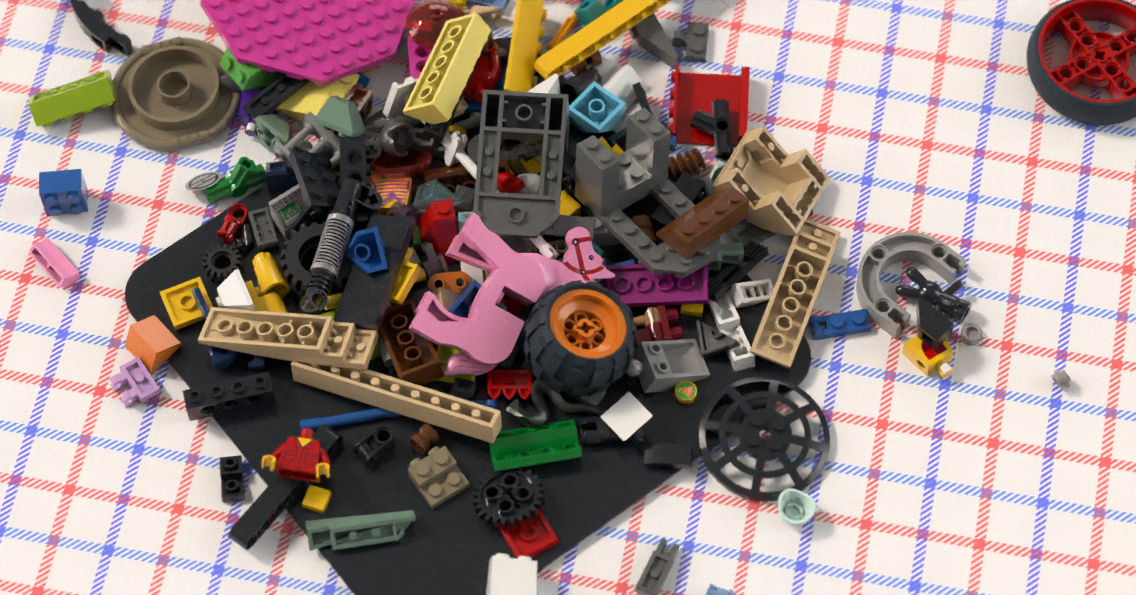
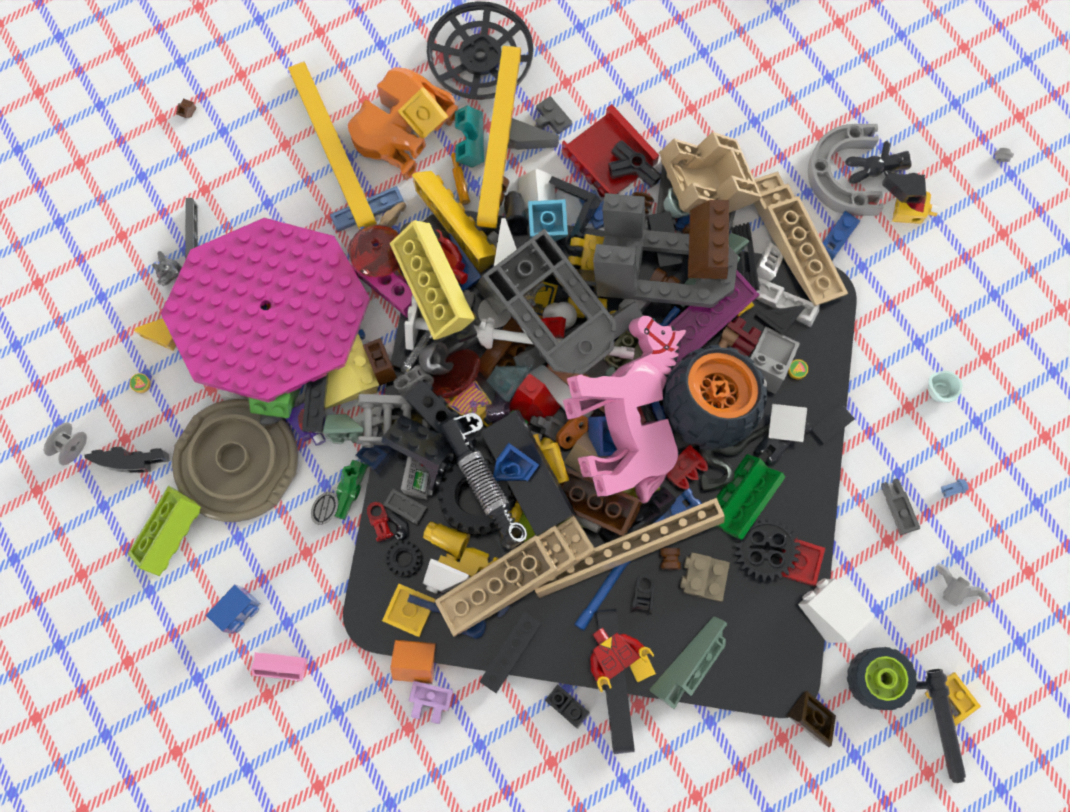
camera: 45 degrees left, 15 degrees up
sand green slope [314,95,366,138] -> none
black dish [698,376,830,502] -> none
light grey tile [960,323,983,346] -> none

